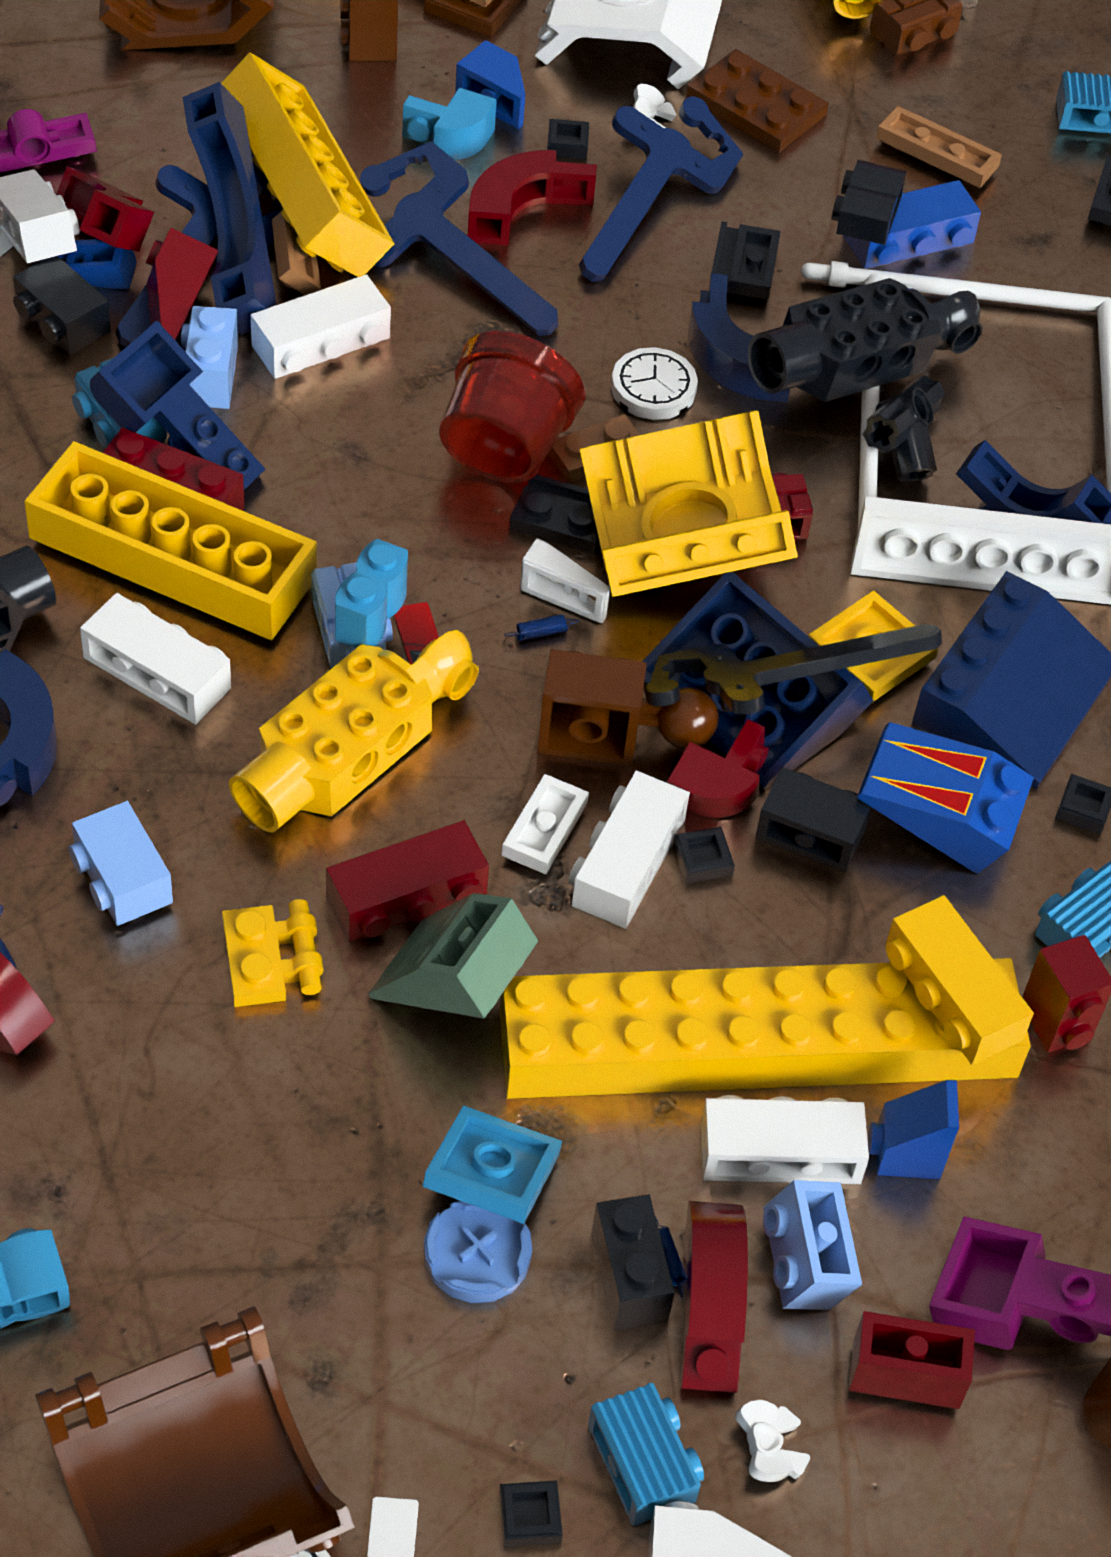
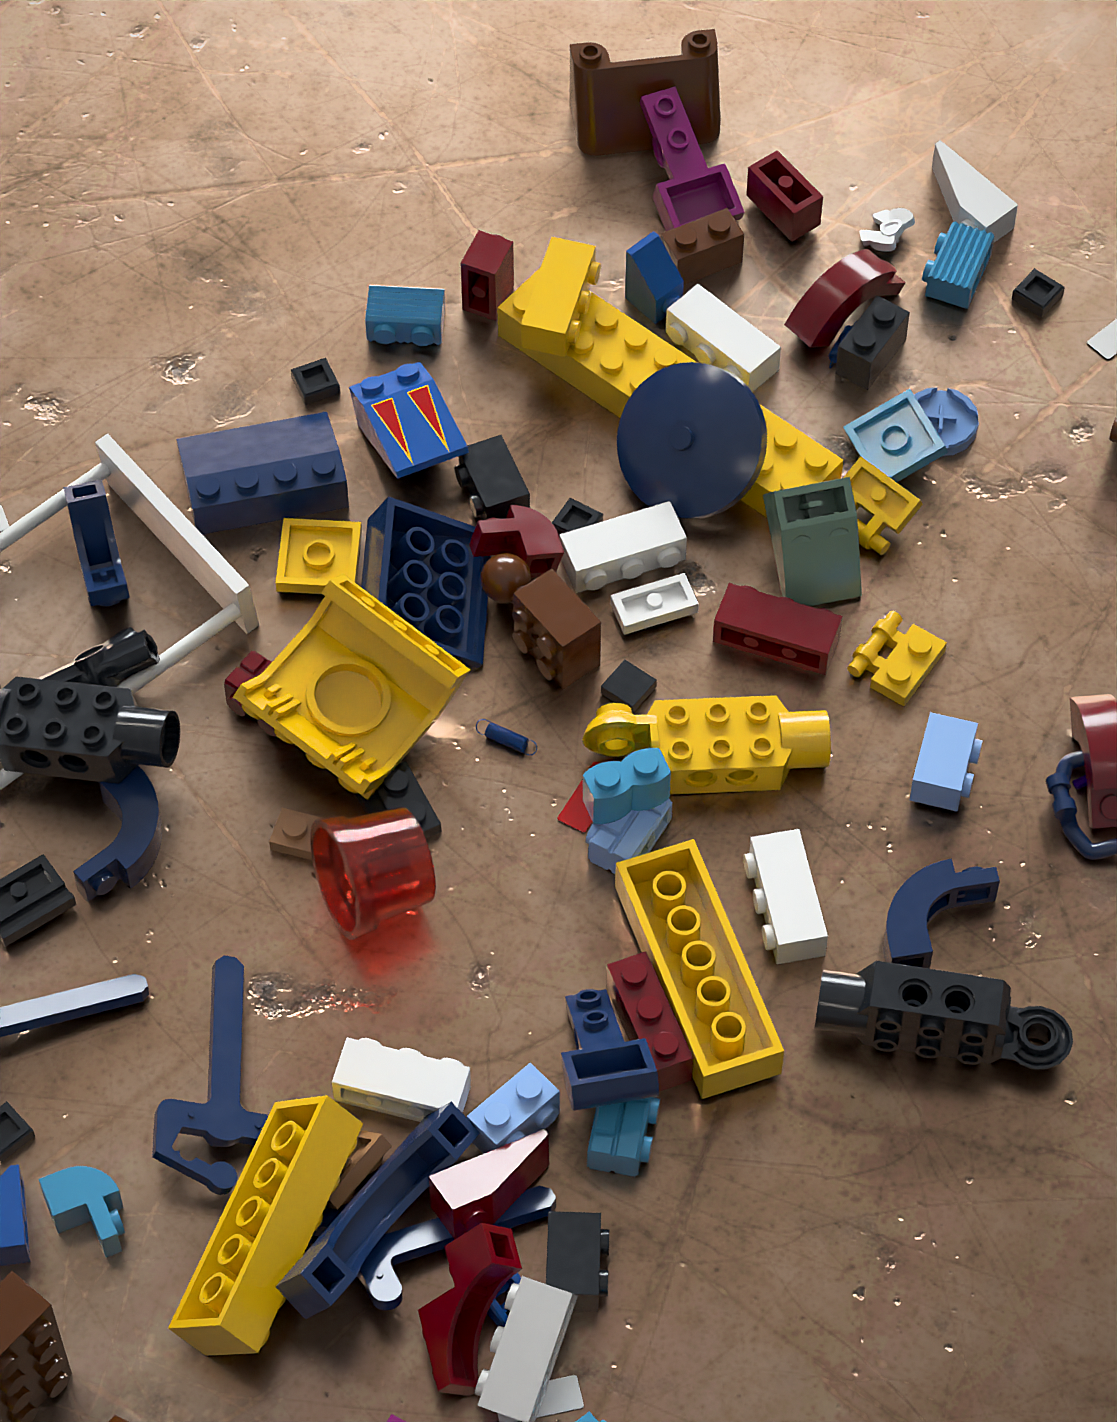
camera: 130 degrees left, 5 degrees up
dark red arch [467,150,597,245] -> none
white slope [520,538,610,623] -> none
white tile [611,347,698,420] -> none
black piece [645,624,942,714] -> none
light blue brick [763,1180,862,1310] -> none
none -> black tile [601,659,657,714]
none -> dark blue dish [617,362,767,519]
none -> reddish brown brick [661,208,744,285]
none -> yellow plate [843,456,923,555]

